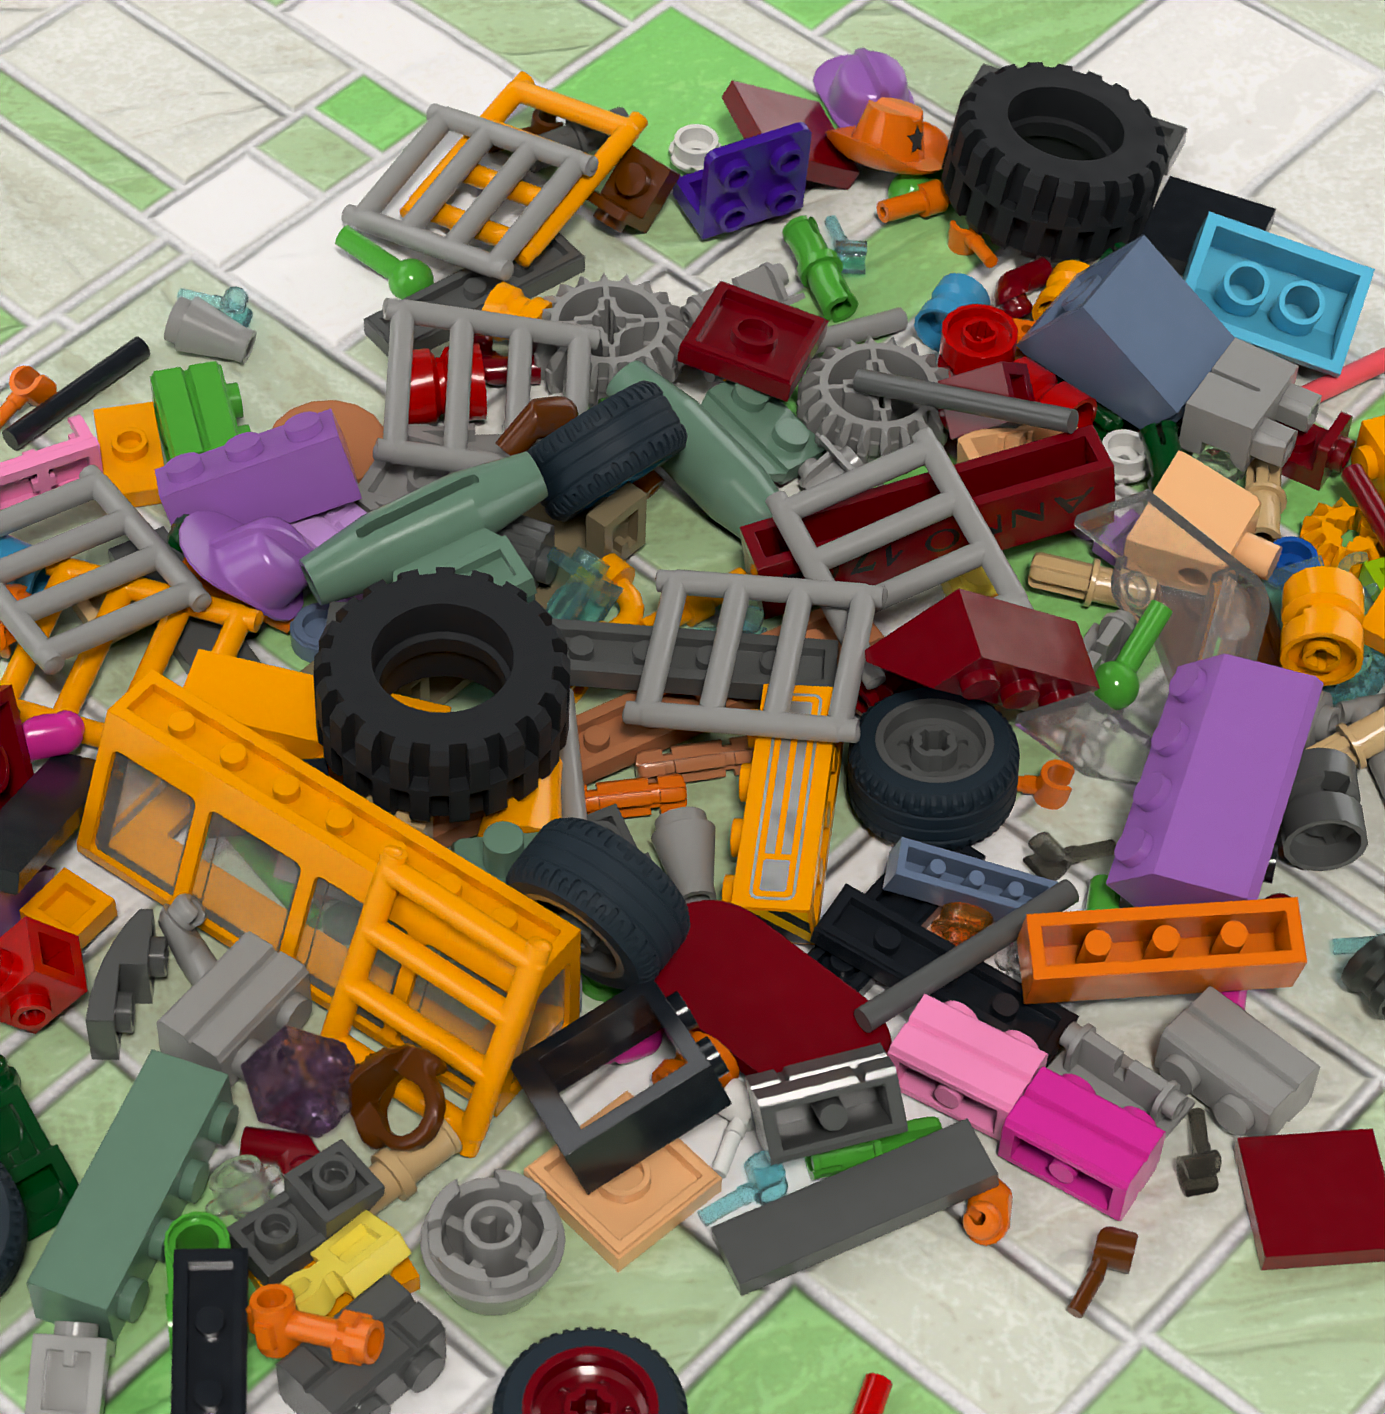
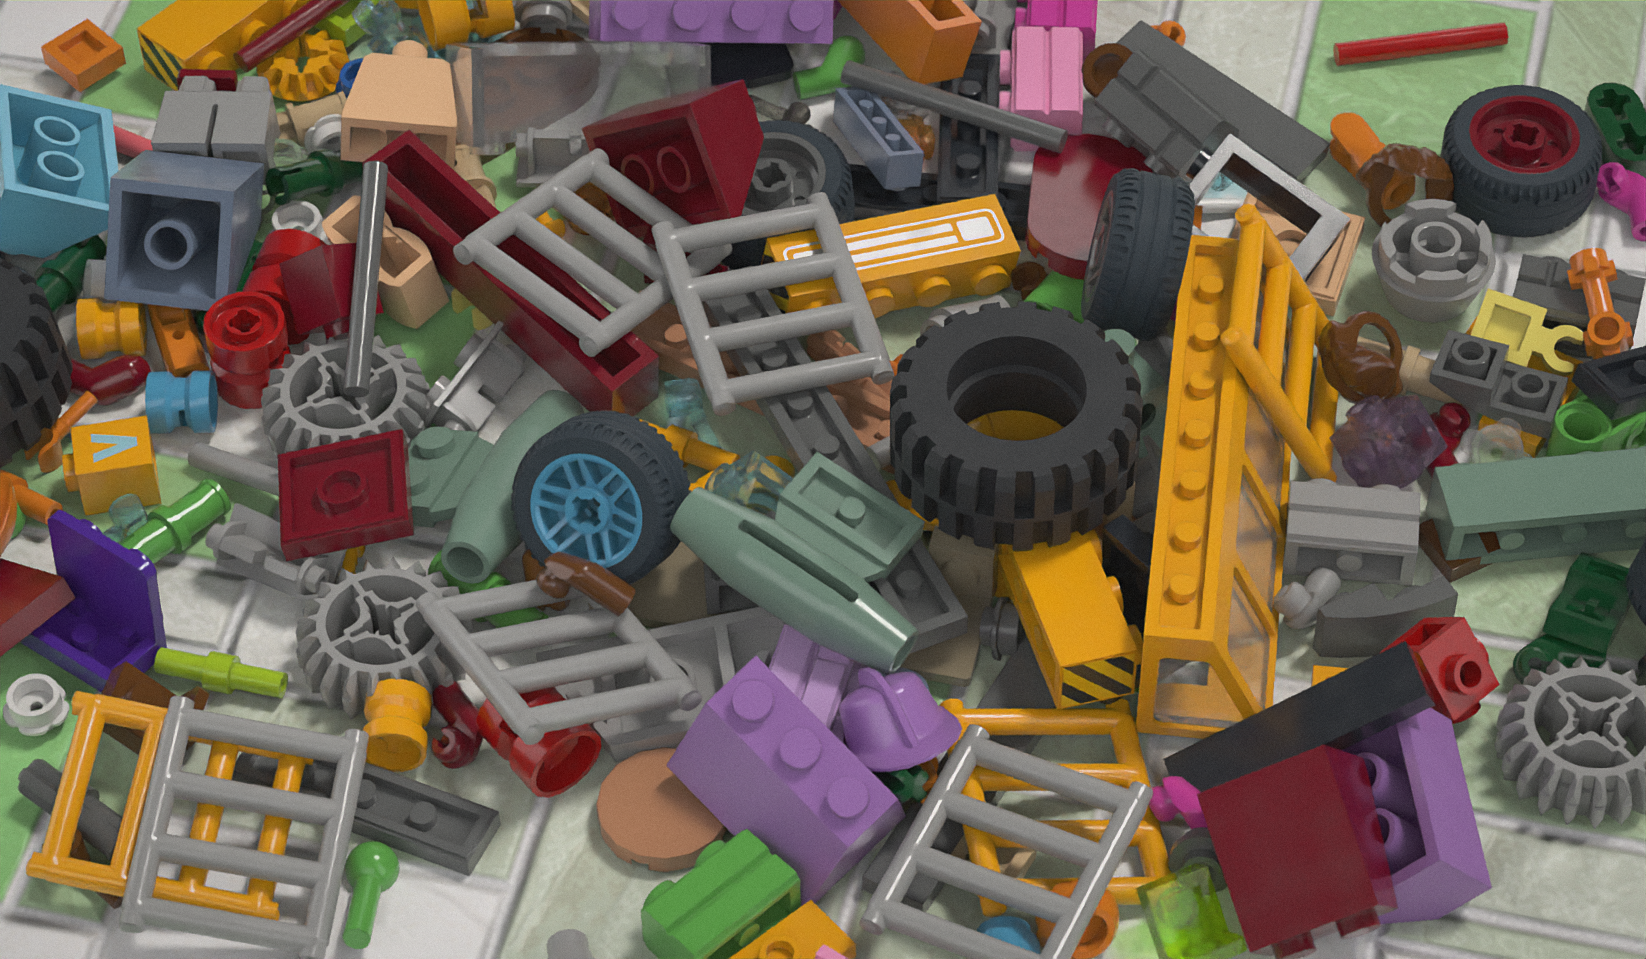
camera: 115 degrees left, 0 degrees up
bright green bar [1094,600,1173,711] -> none
none -> light orange brick [62,415,162,516]
none -> lime bar [154,647,288,699]
none -> reddish brown tile [1081,43,1133,99]
none -> orange bar [1330,112,1416,210]
none -> reddish brown piece [1356,143,1454,228]

